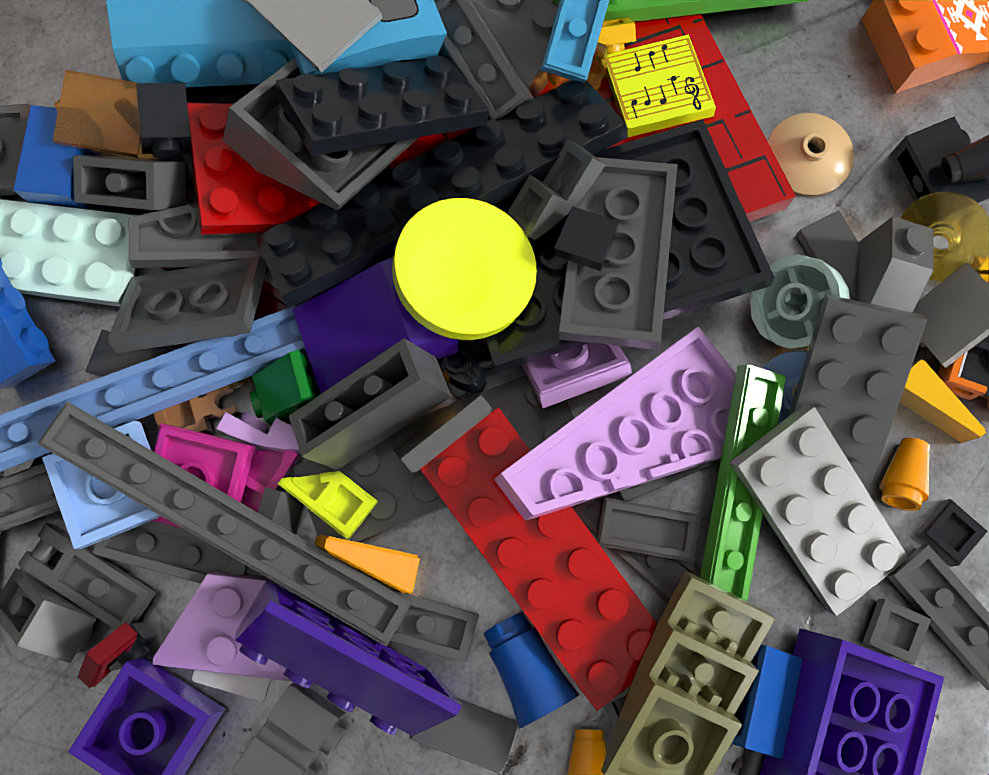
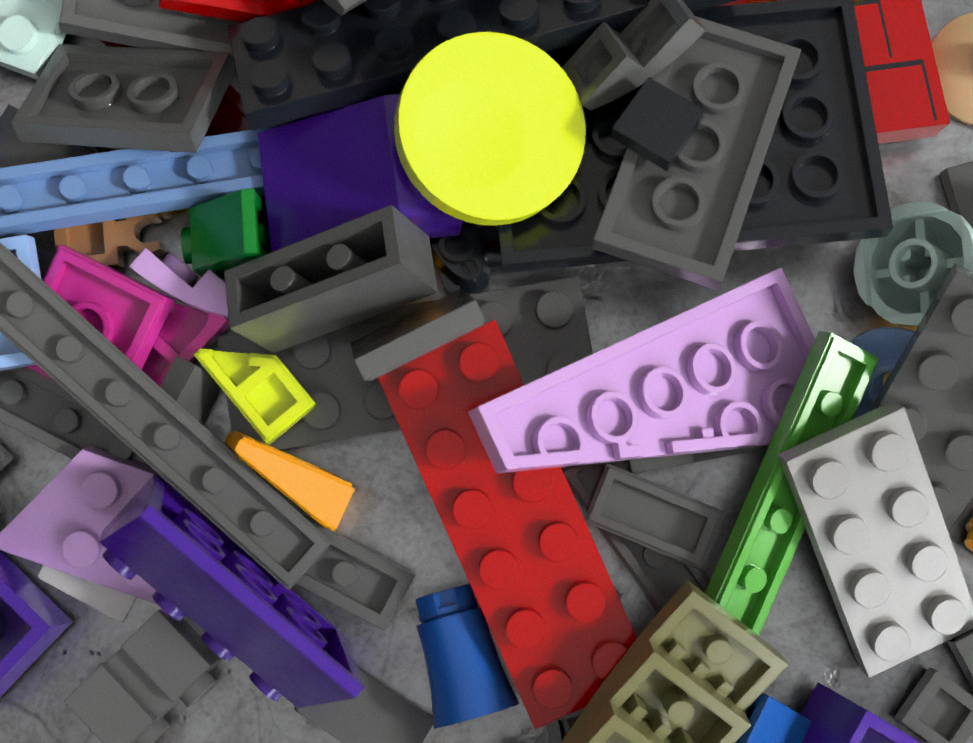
camera: 10 degrees right, 5 degrees up
lavender tile [521,343,632,408] -> none

